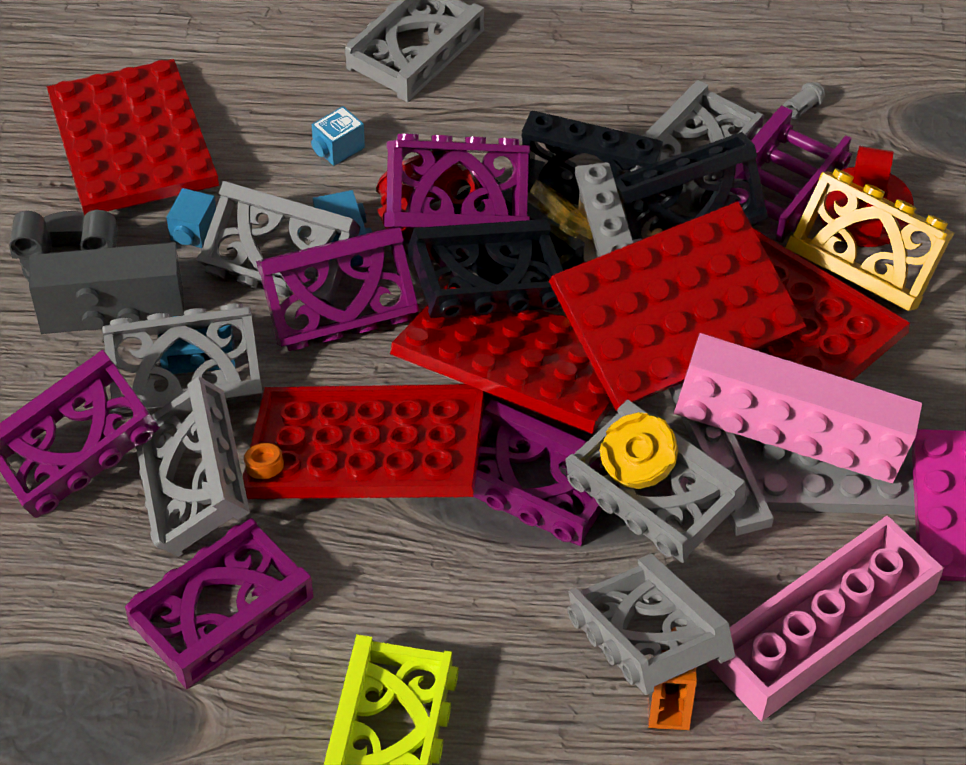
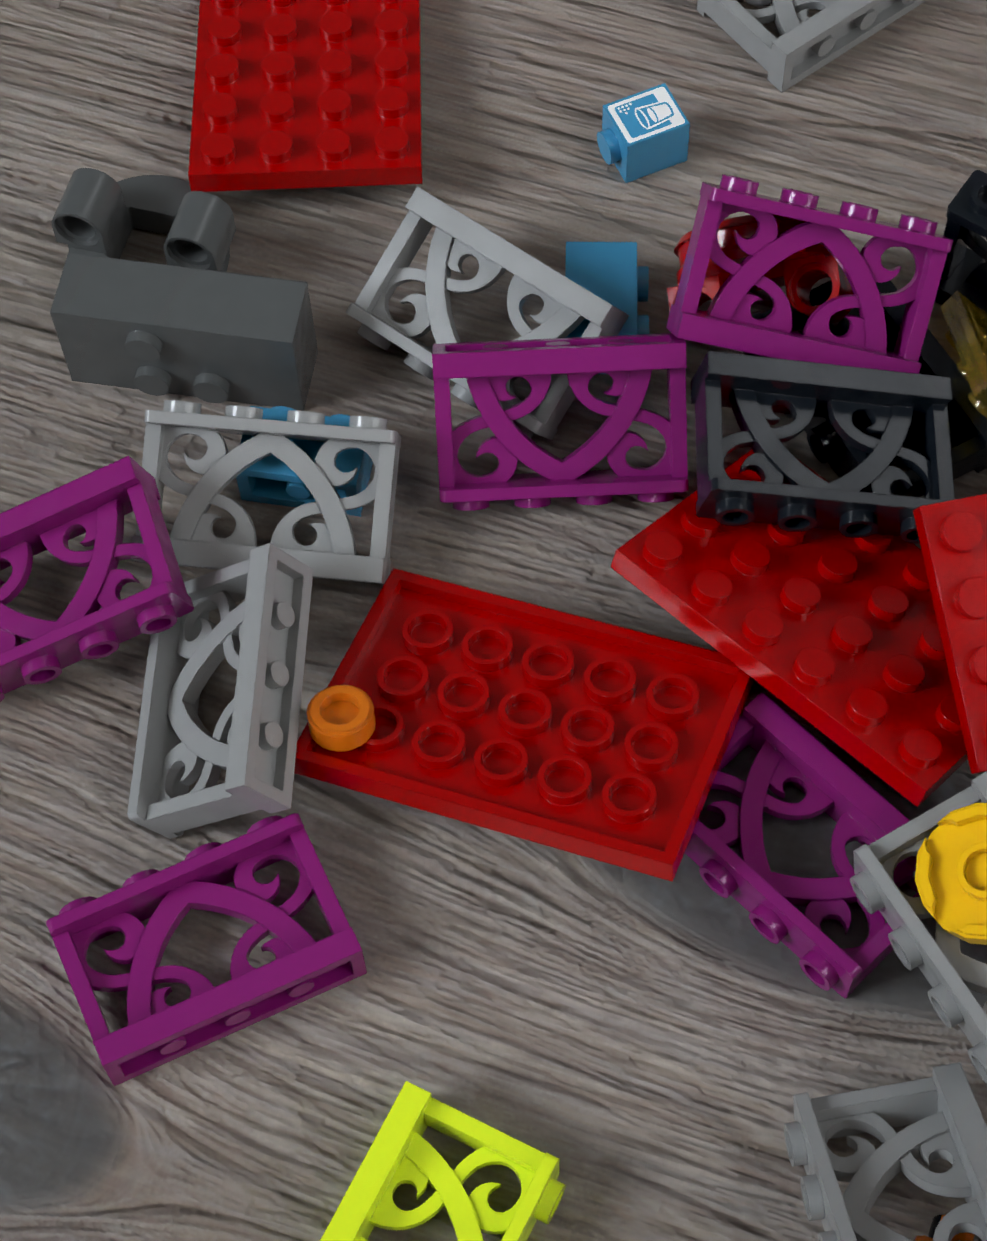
camera: 20 degrees right, 10 degrees up
dark azure brick [166,188,216,248] -> none

